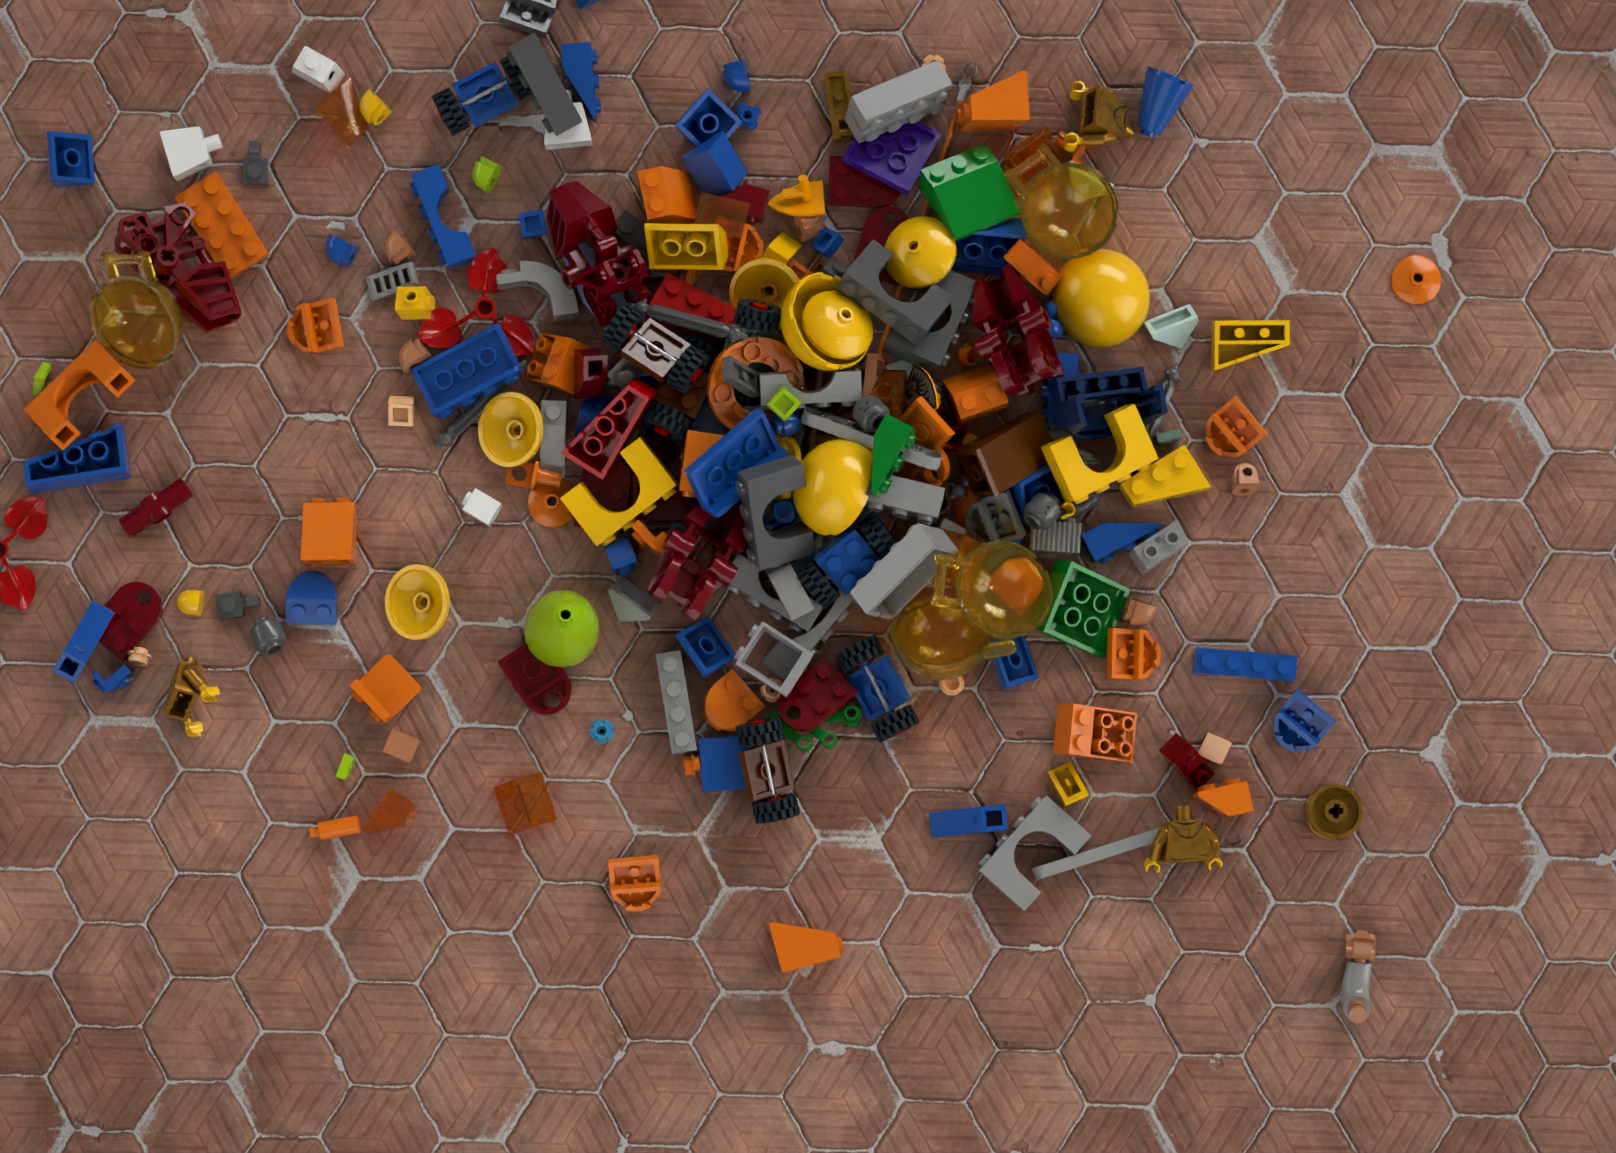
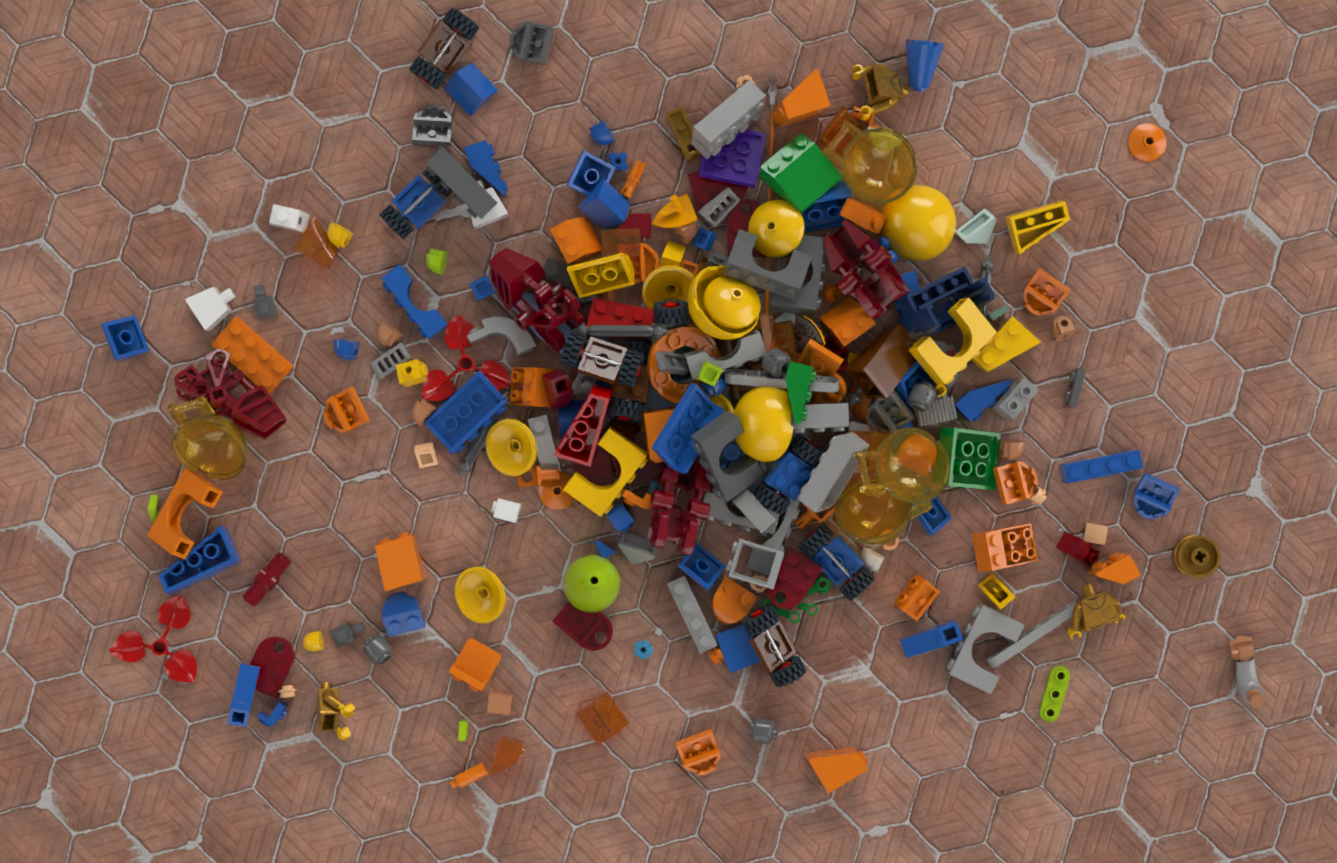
camera: 10 degrees left, 5 degrees up
none -> blue slope [595,540,616,558]
none -> orange axle [620,160,646,199]
none -> light grey slope [698,187,740,228]
none -> dark grey head [749,717,778,745]
none -> orange bracket [794,503,838,530]
none -> white piece [860,547,885,573]
none -> orange bracket [894,574,940,622]
none -> light nougat plate [1029,487,1046,504]
none -> lime plate [1039,665,1070,722]
none -> dark grey plate [1064,368,1086,408]

